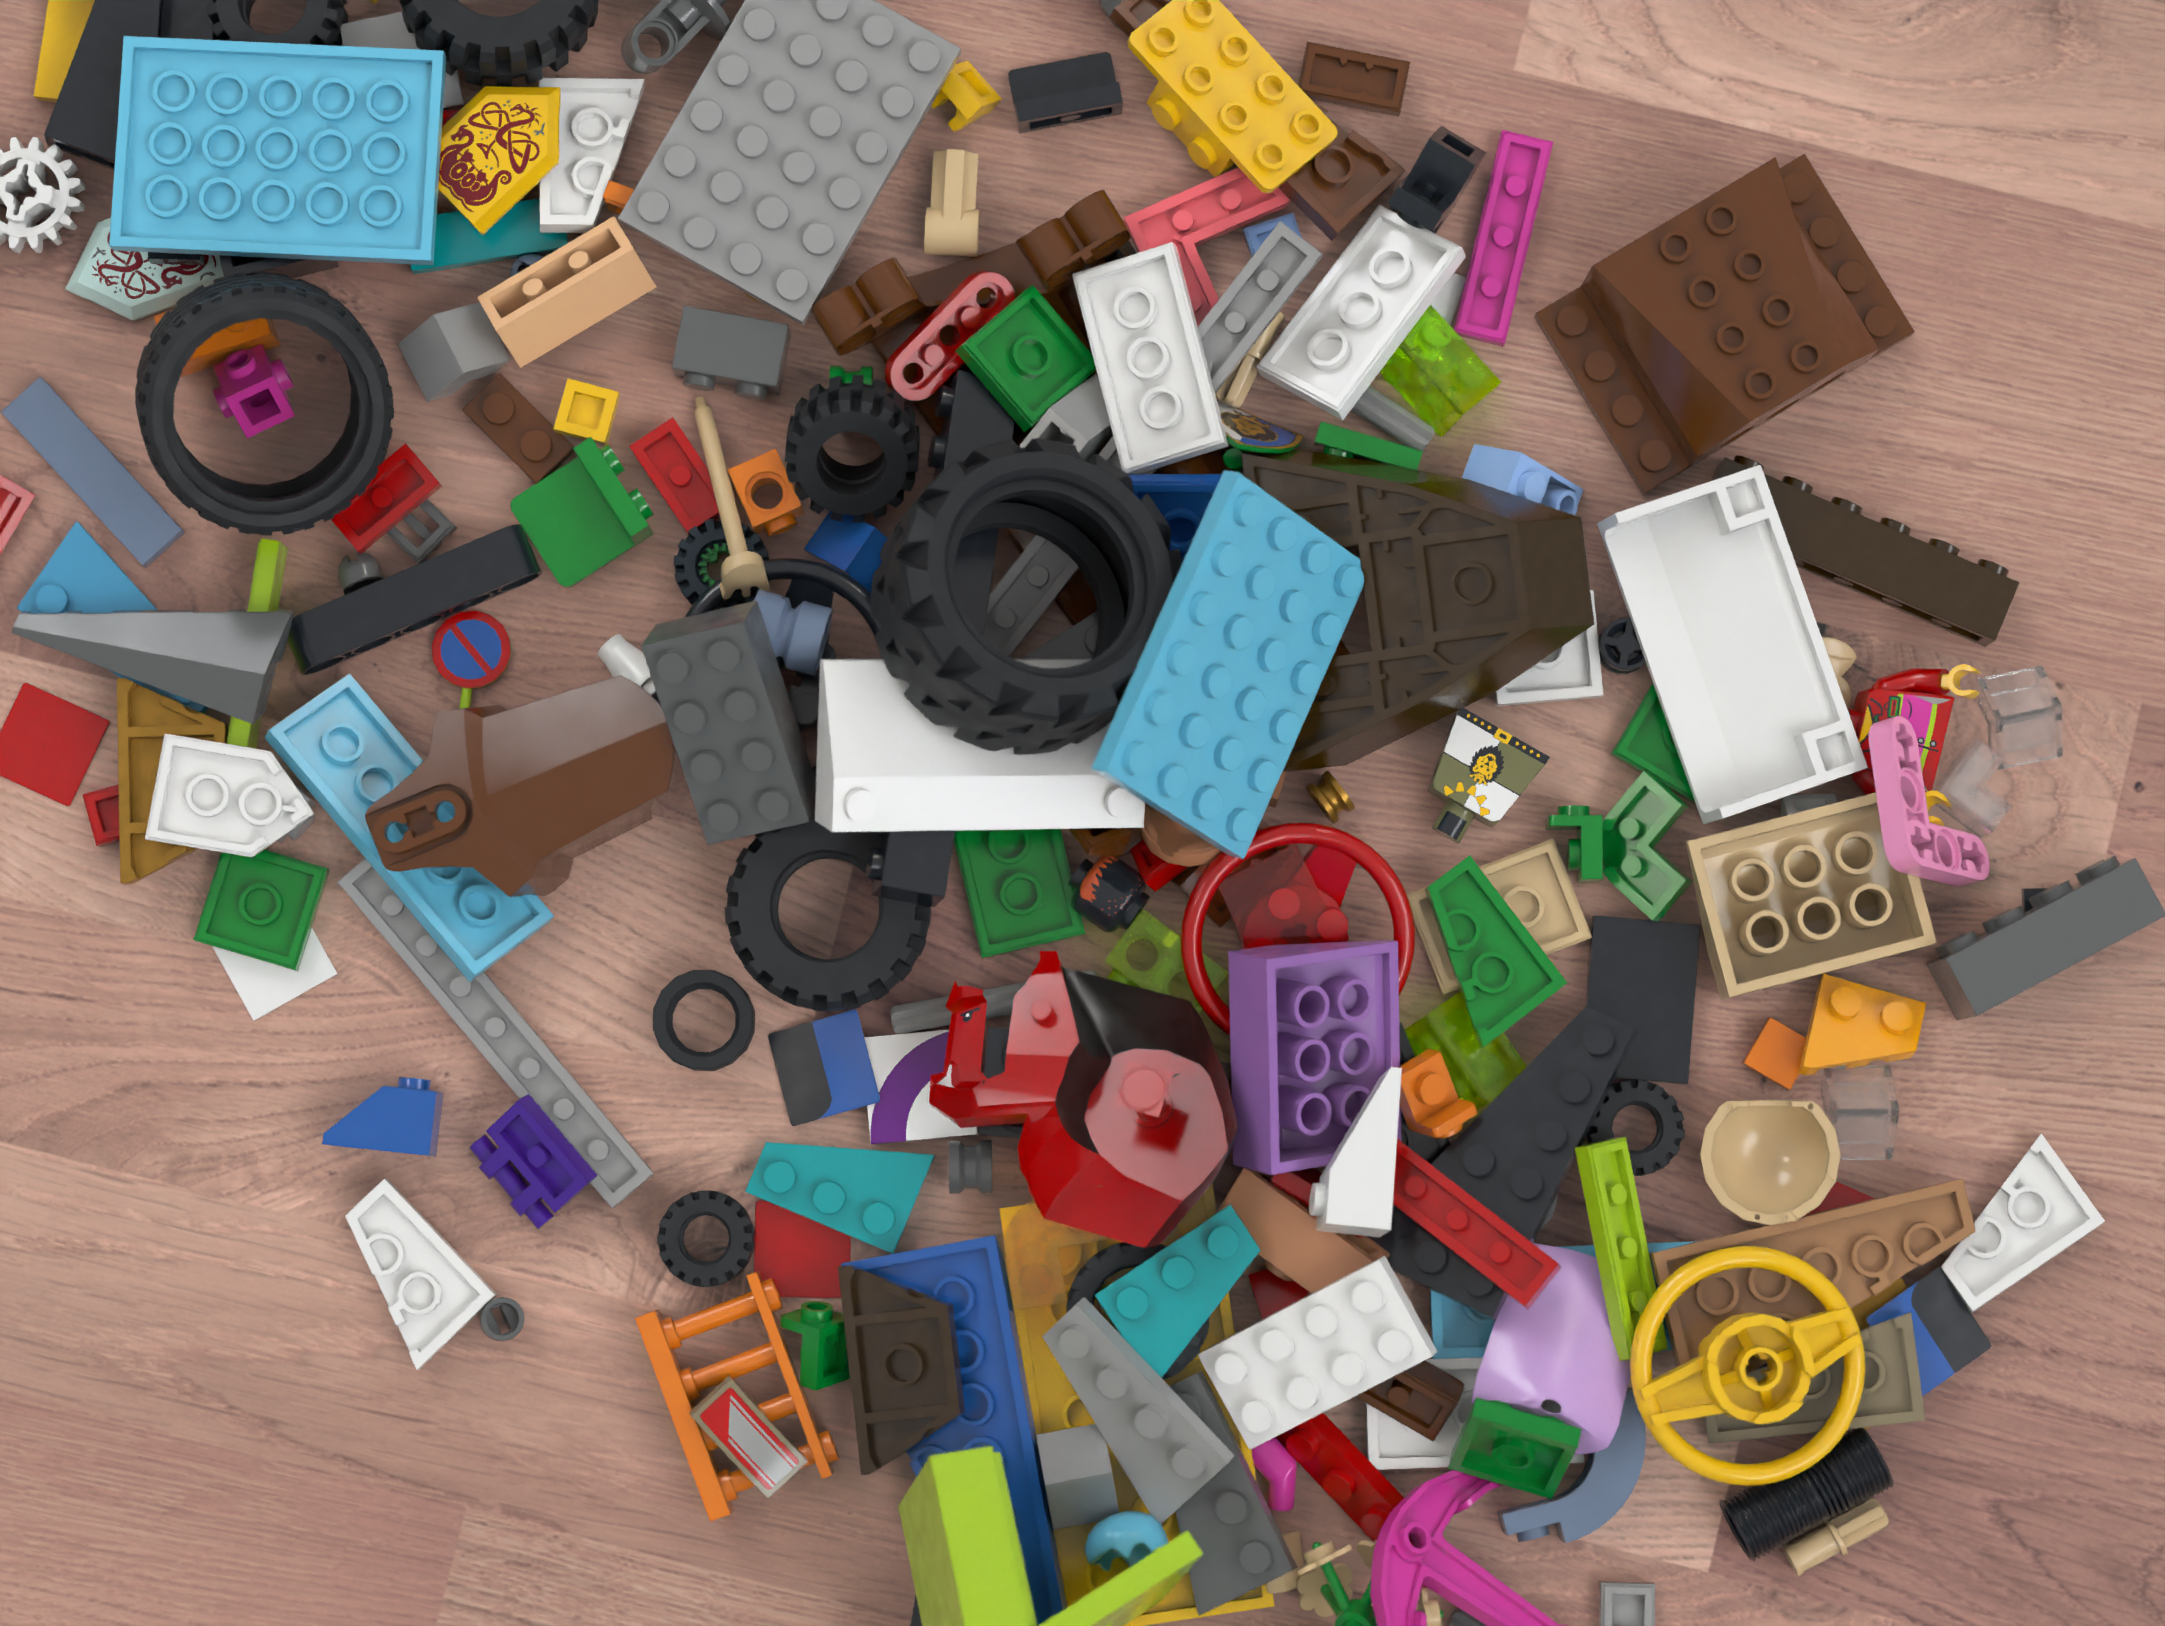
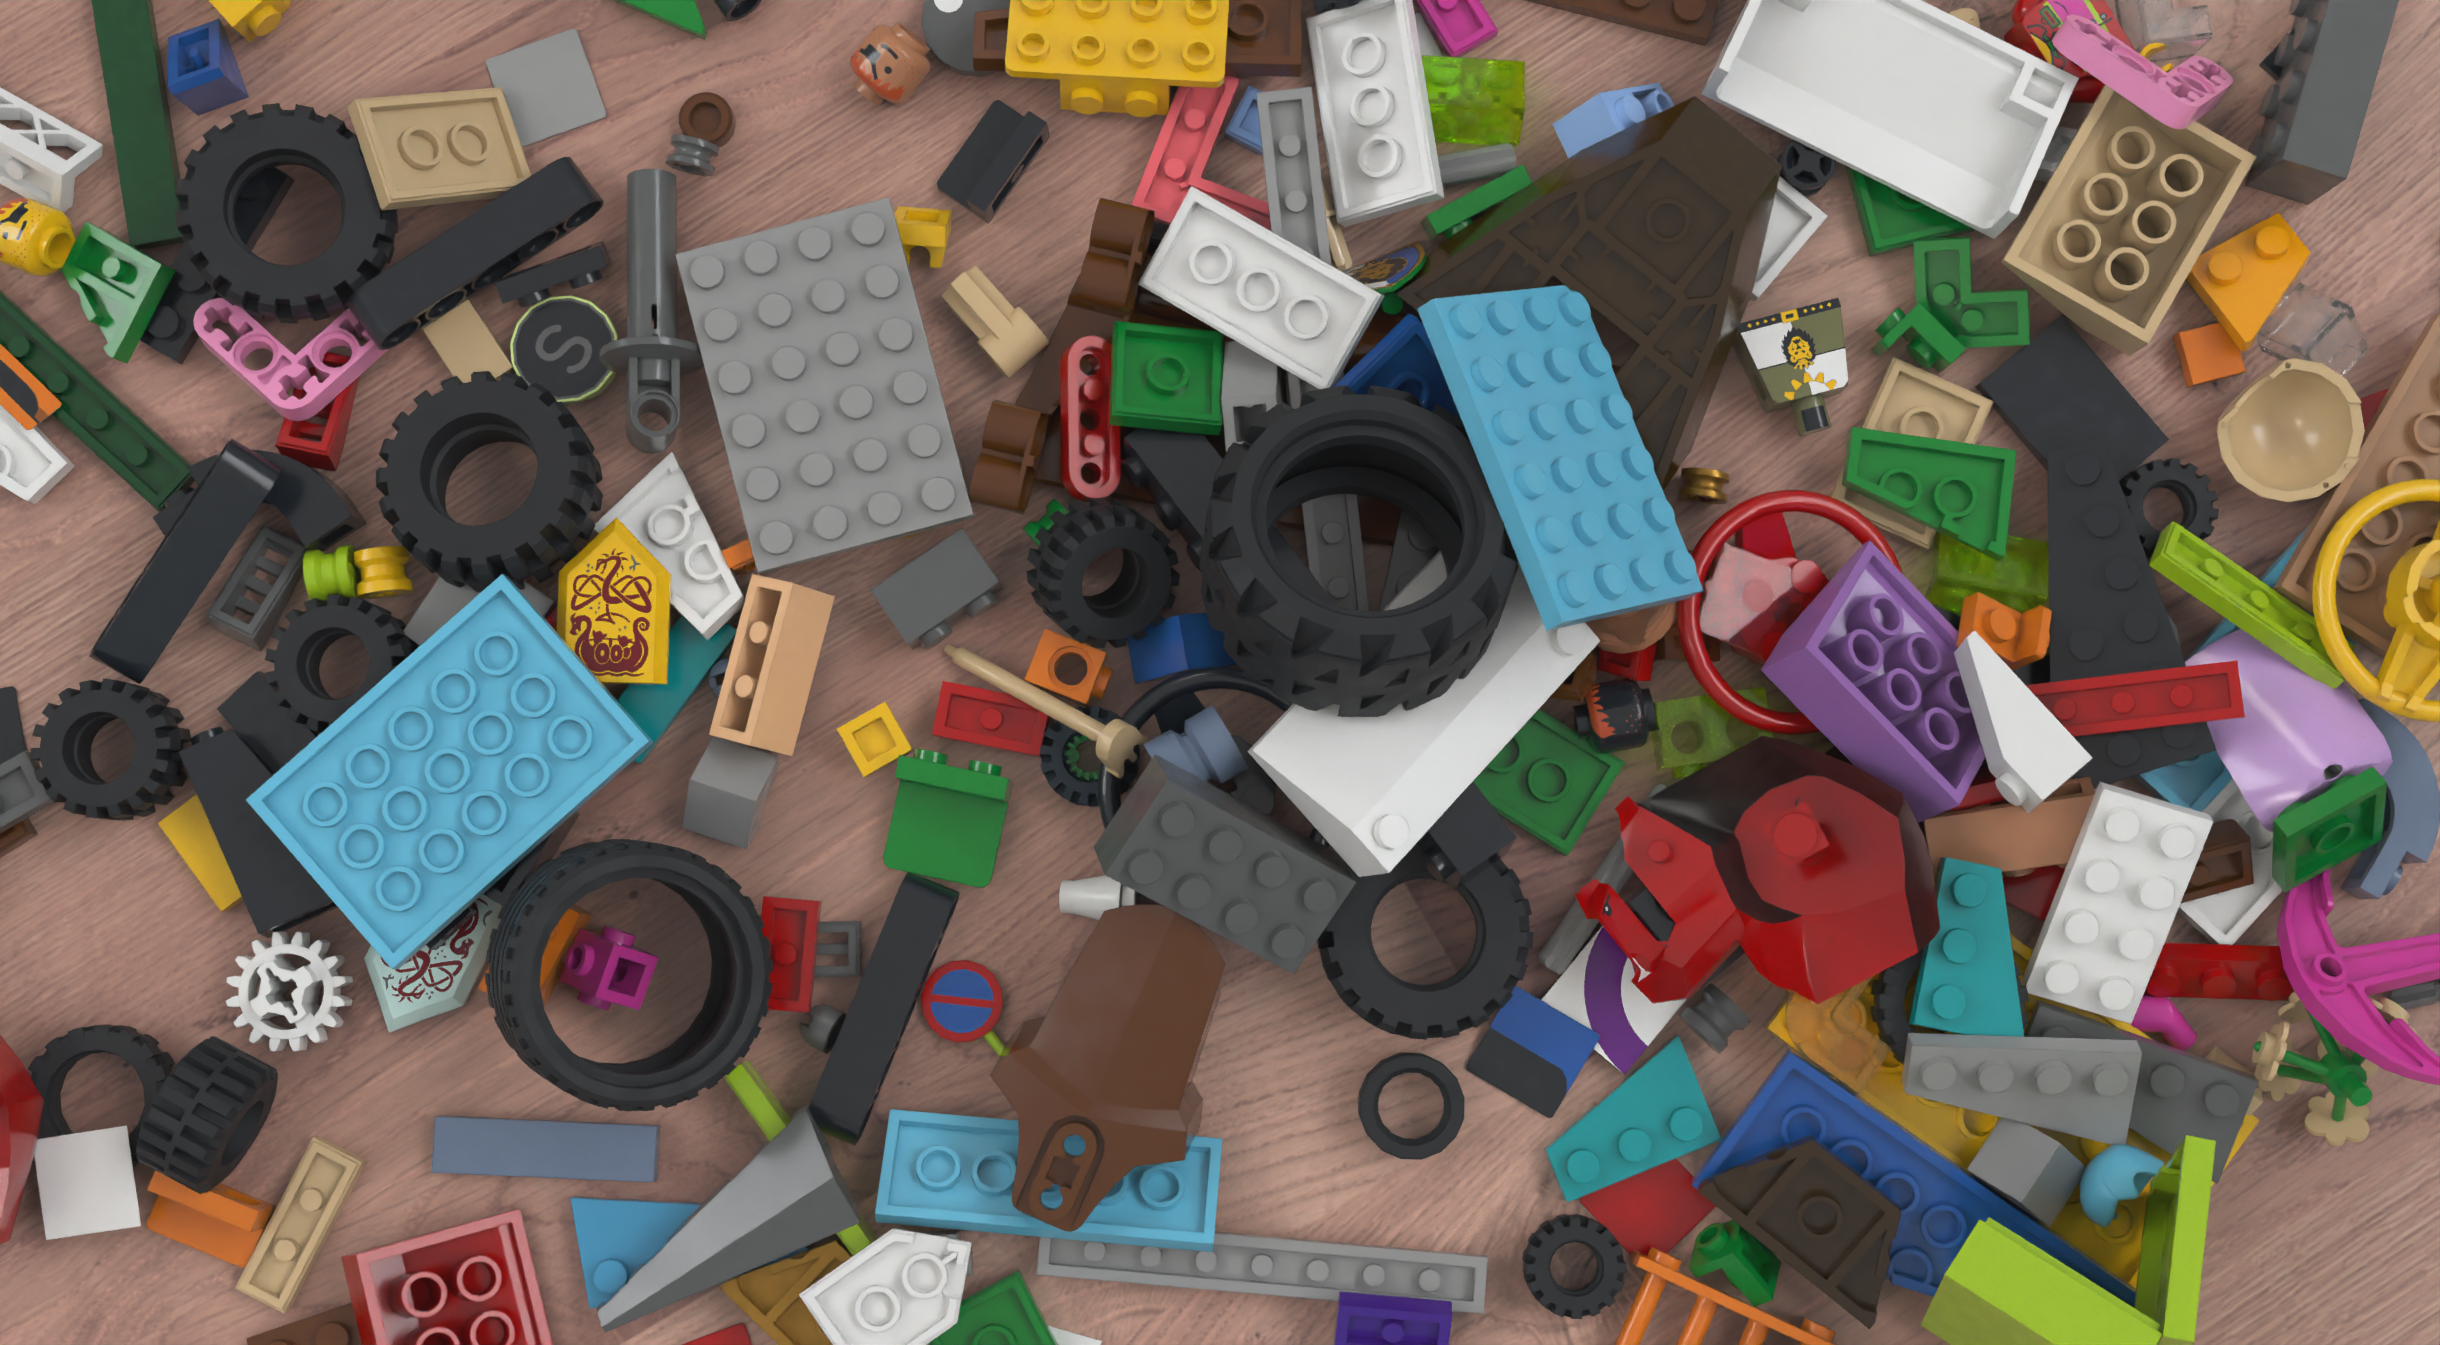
camera: 40 degrees left, 0 degrees up
reddish brown plate [462,373,574,484] -> none

